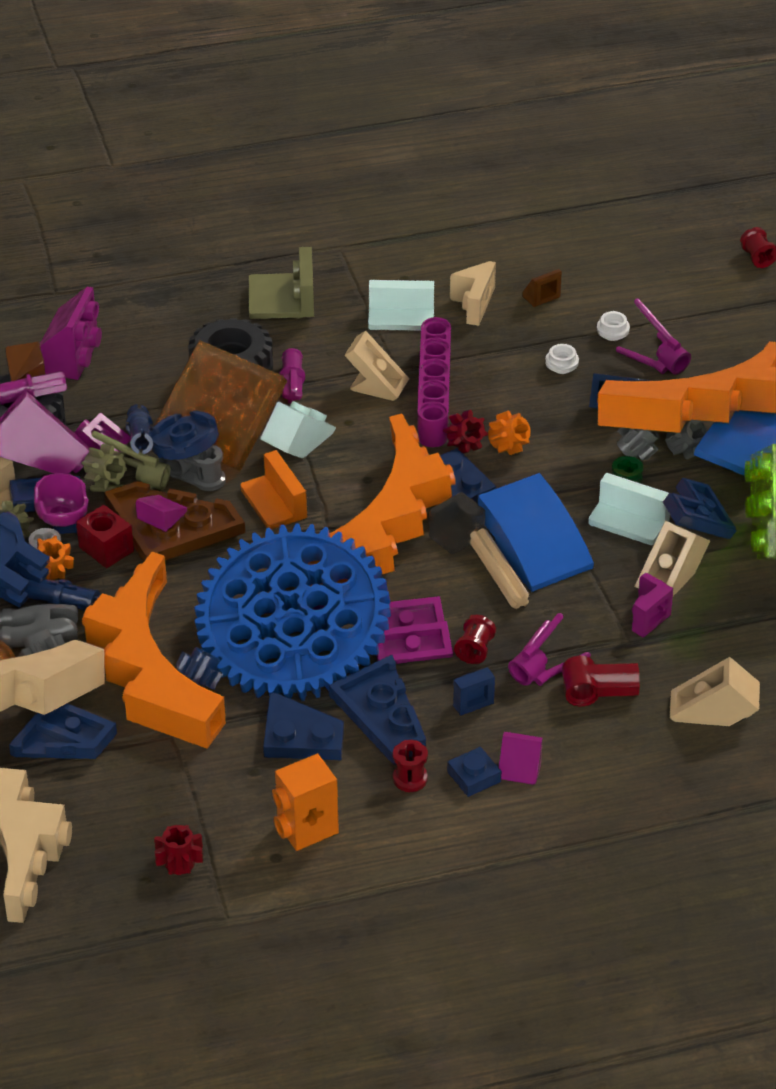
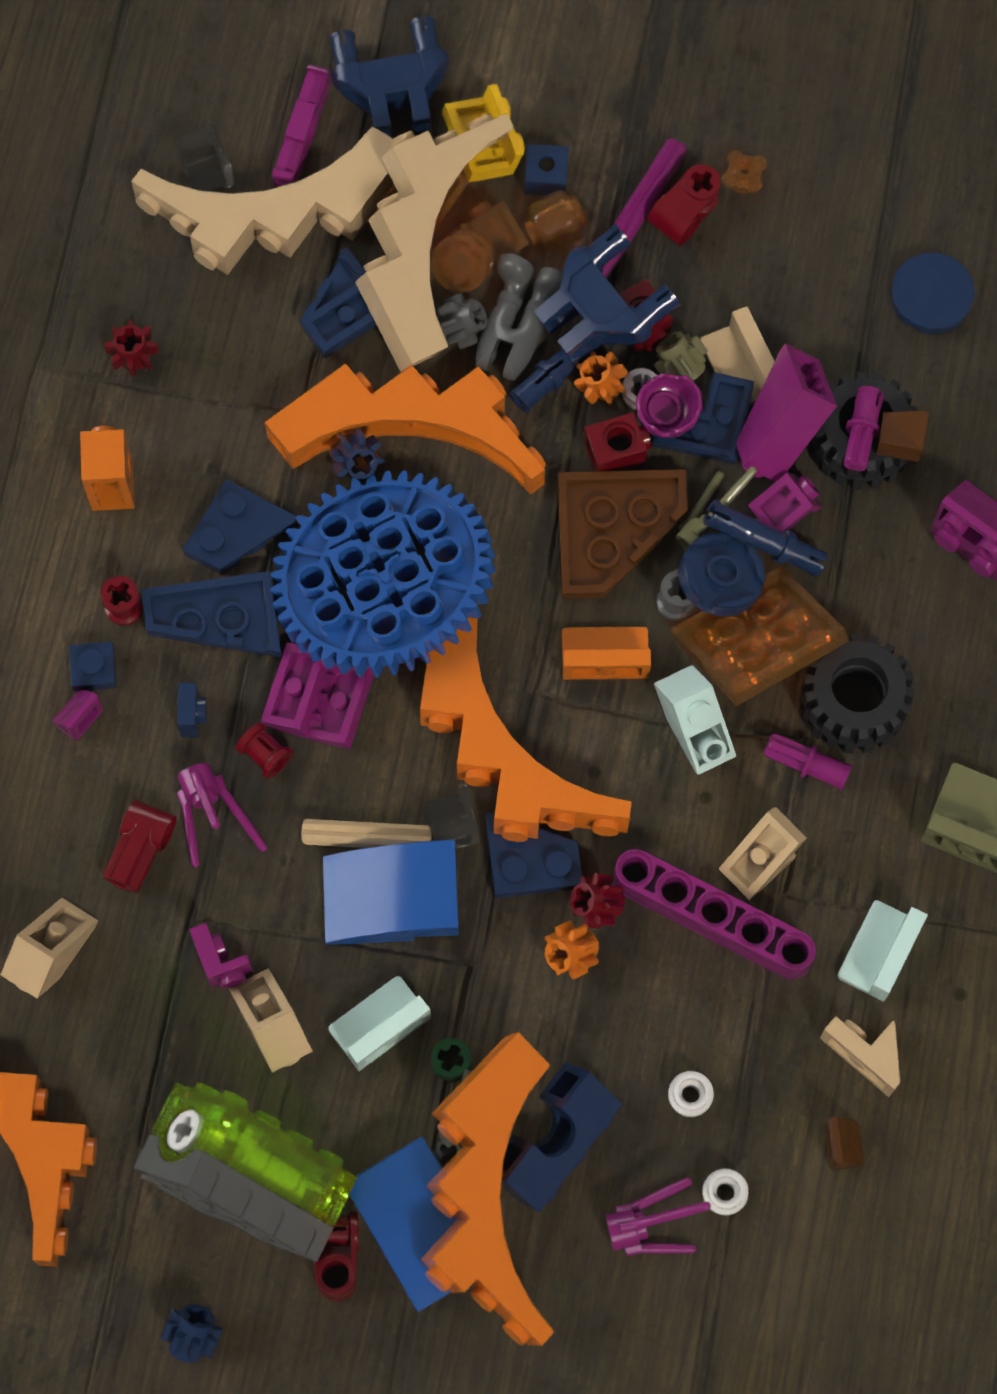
camera: 115 degrees right, 30 degrees up
olive gear [82,444,127,489] -> none
magenta slope [136,495,187,532] -> none
dark blue tile [663,478,737,539] -> none

